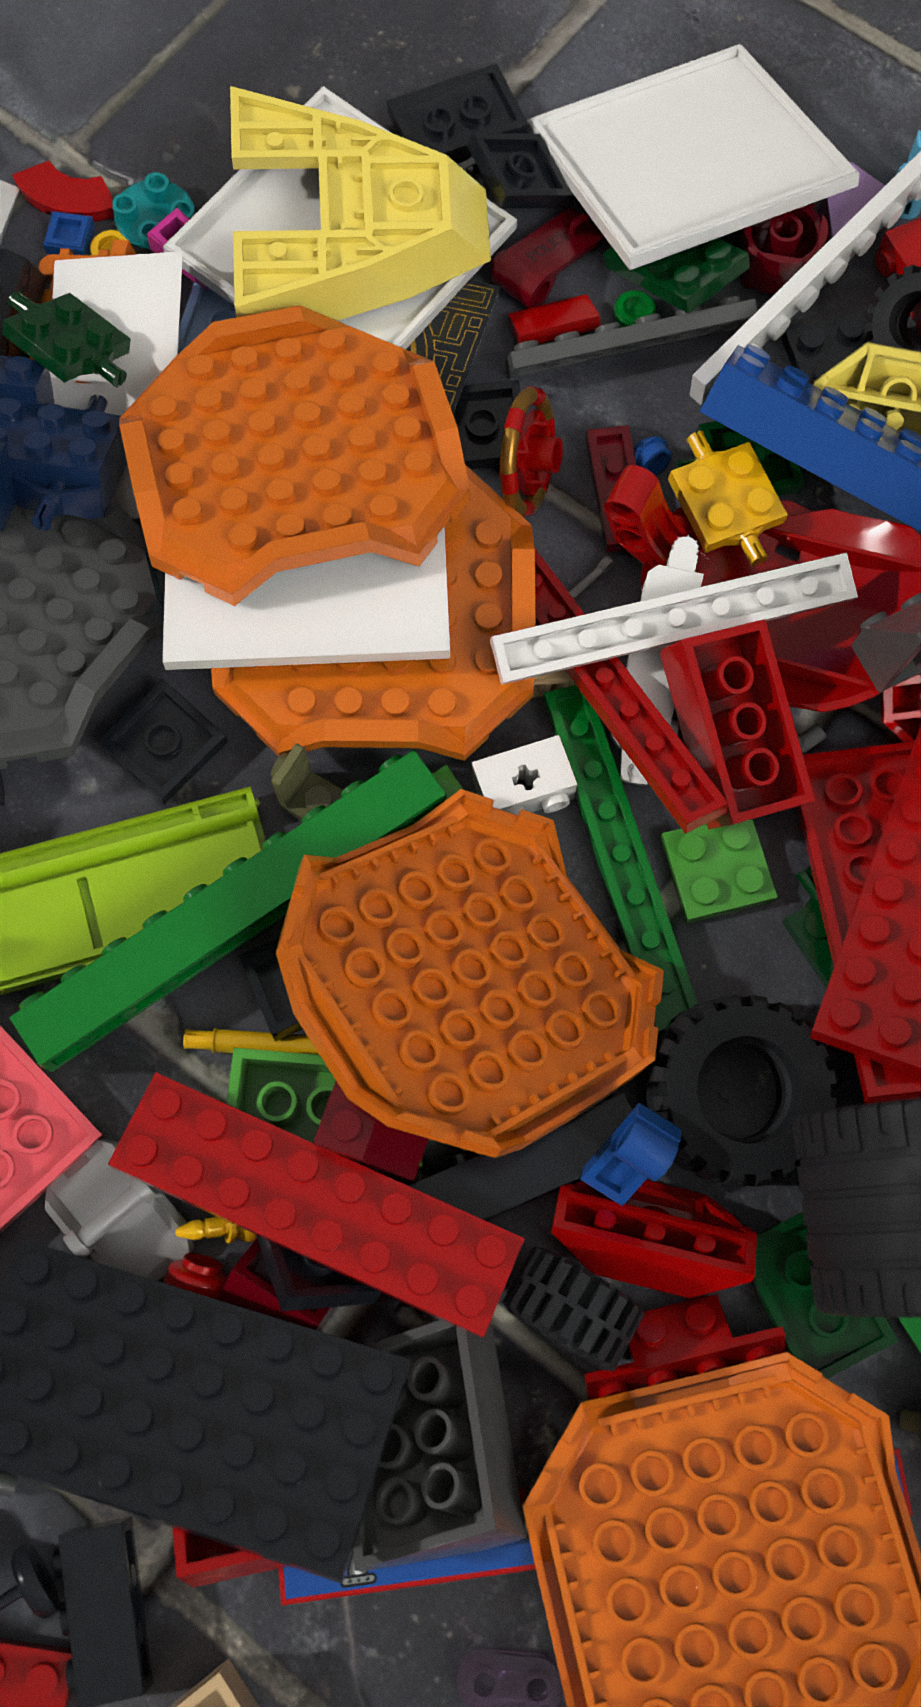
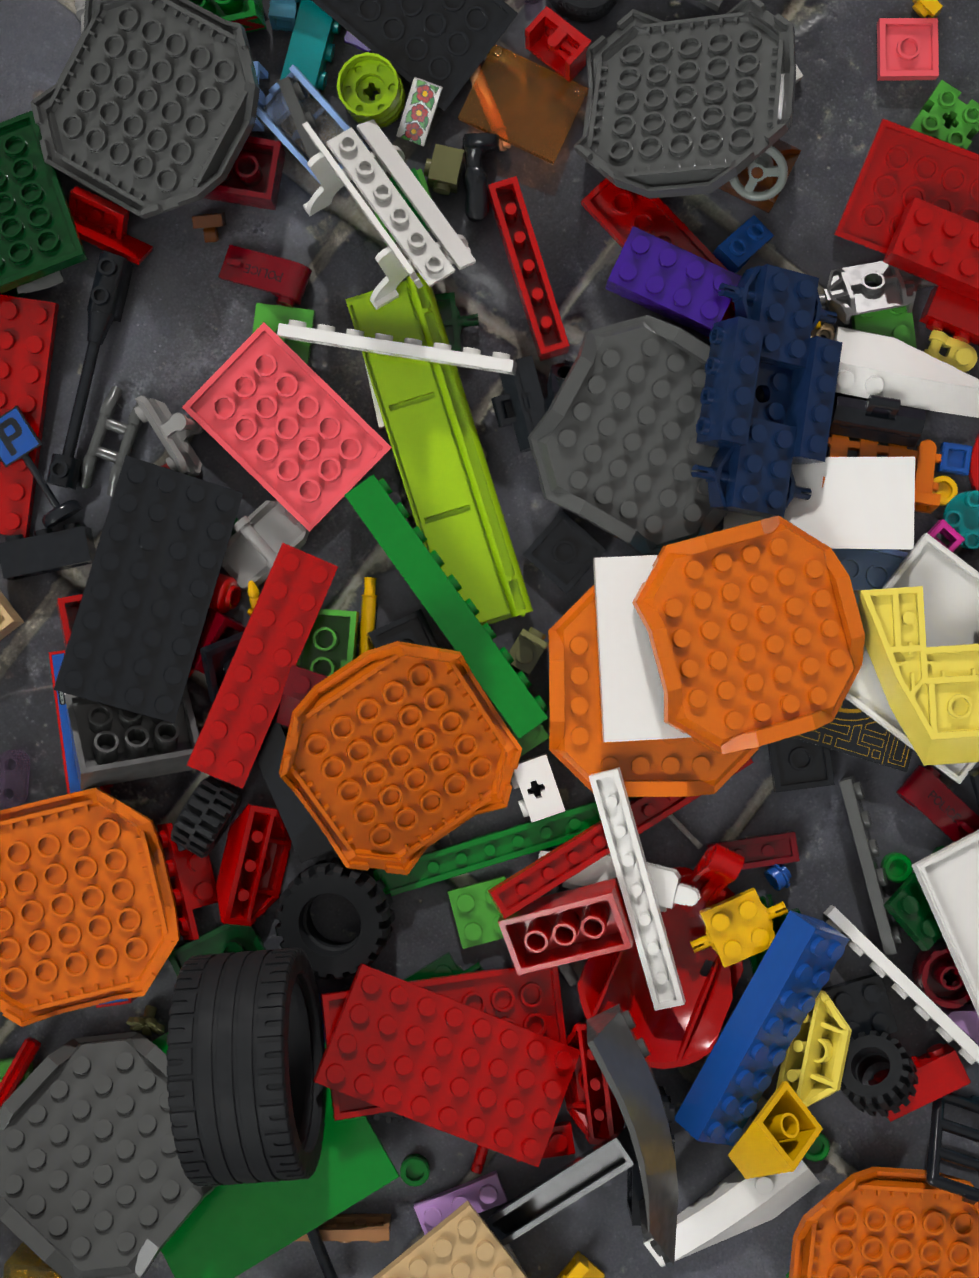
camera: 90 degrees right, 15 degrees up
dark green plate [3,290,131,388] -> none
red piece [499,386,563,517] -> none
red tile [508,294,600,344] -> none
blue plate [581,1102,682,1206] -> none

